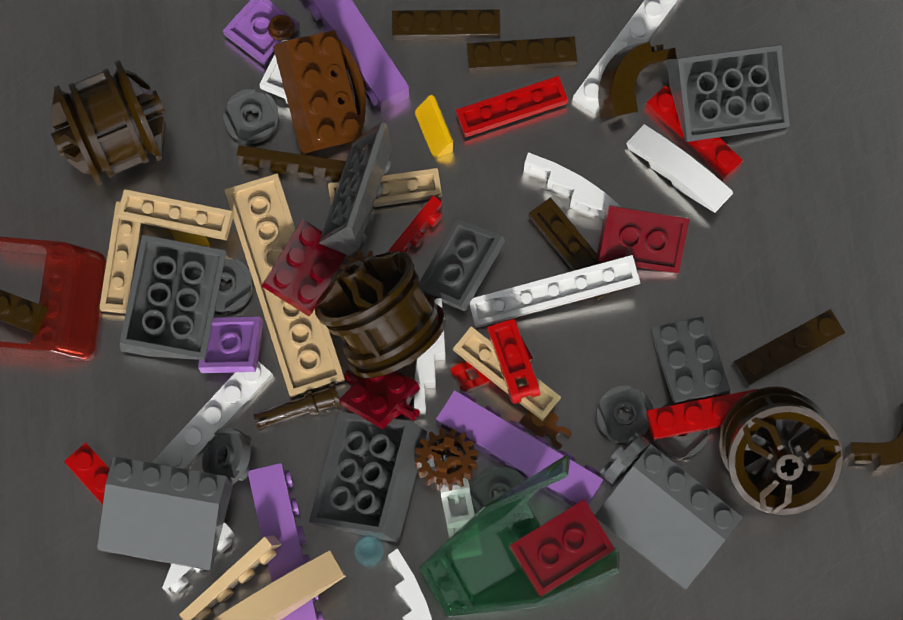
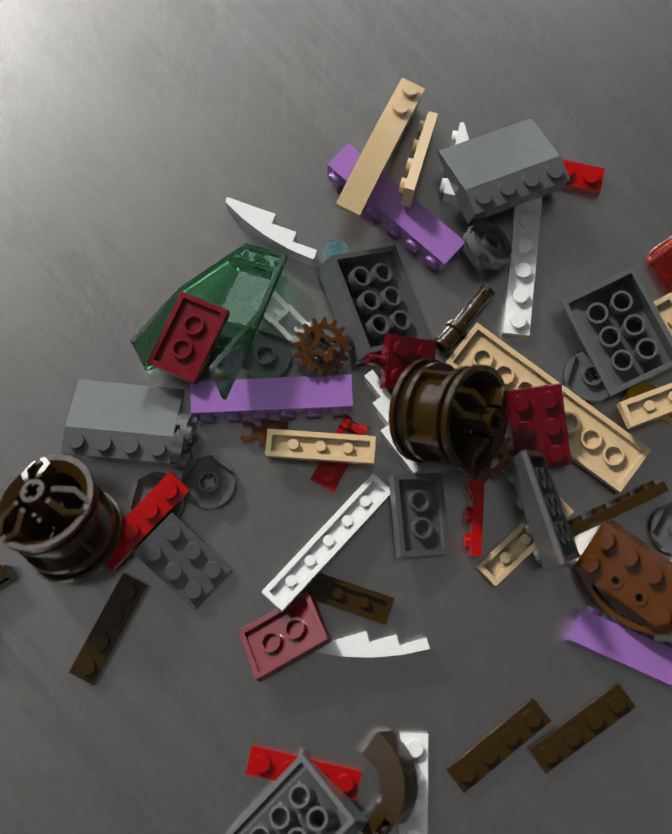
camera: 150 degrees right, 5 degrees up
medium lavender plate [198,316,264,373] -> none
yellow slope [415,94,453,158] -> none
red plate [456,76,568,138] -> none
red plate [487,318,541,404] -> none
white slope [626,124,733,213] -> none

